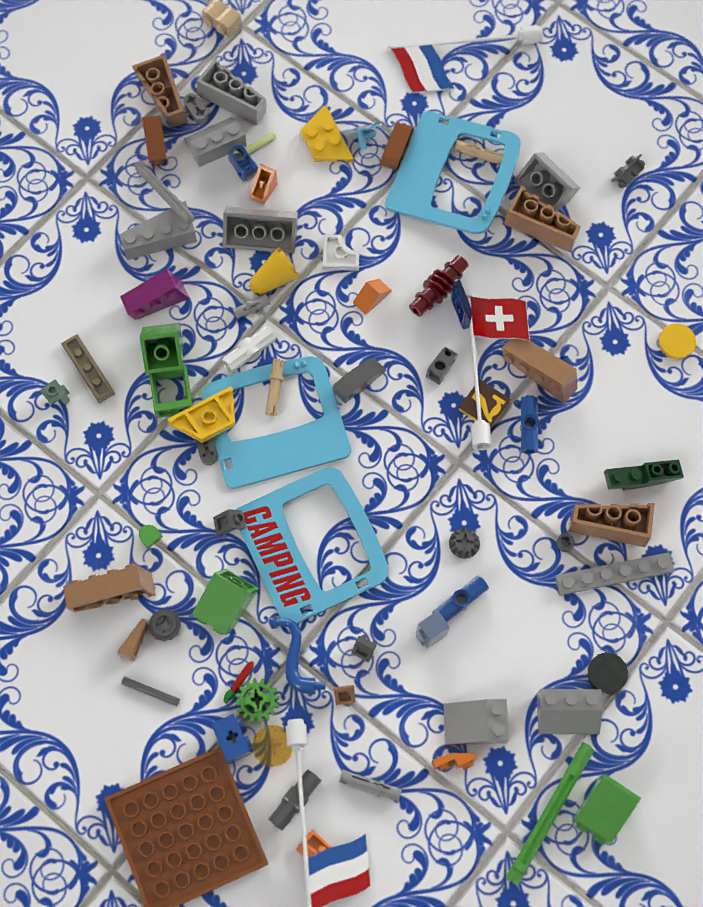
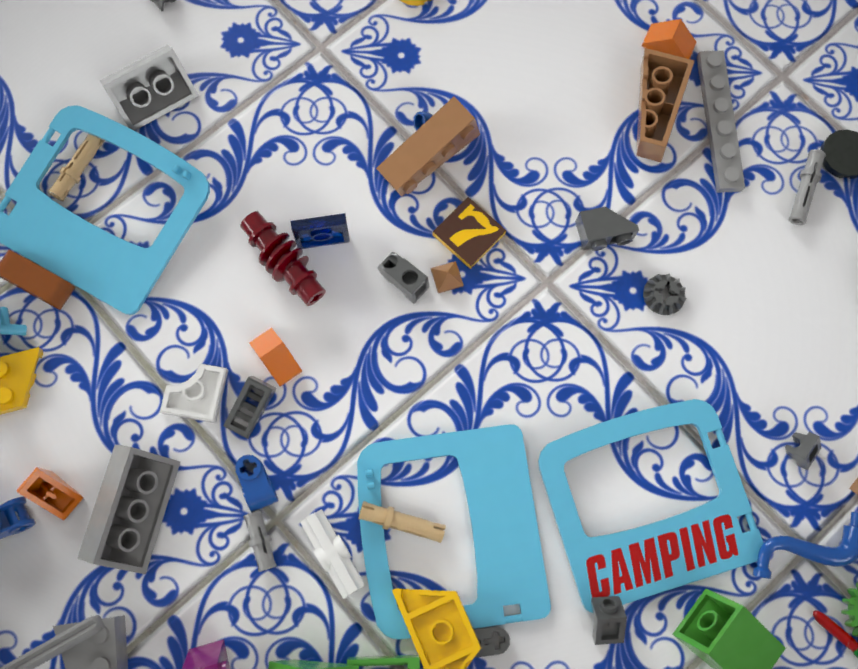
camera: 85 degrees left, 5 degrees up
yellow cone [249,247,300,295] -> none
dark grey slope [333,357,386,404] -> none
sand blue brick [415,611,450,649] -> none
blue piece [432,575,489,622] -> none
flag [466,294,530,450] -> none
medium nougat wedge [504,186,581,252] -> none
blue piece [520,395,539,454] -> none
dark grey bush [556,533,575,552] -> none
dark green slope [604,459,684,491] -> none
none -> dark grey slope [223,376,277,439]
none -> blue piece [235,455,279,513]
none -> medium nougat slope [431,261,464,294]
none -> dark grey slope [575,207,639,251]
none -> orange slope [642,19,697,59]
none -> light grey pin [788,149,826,225]

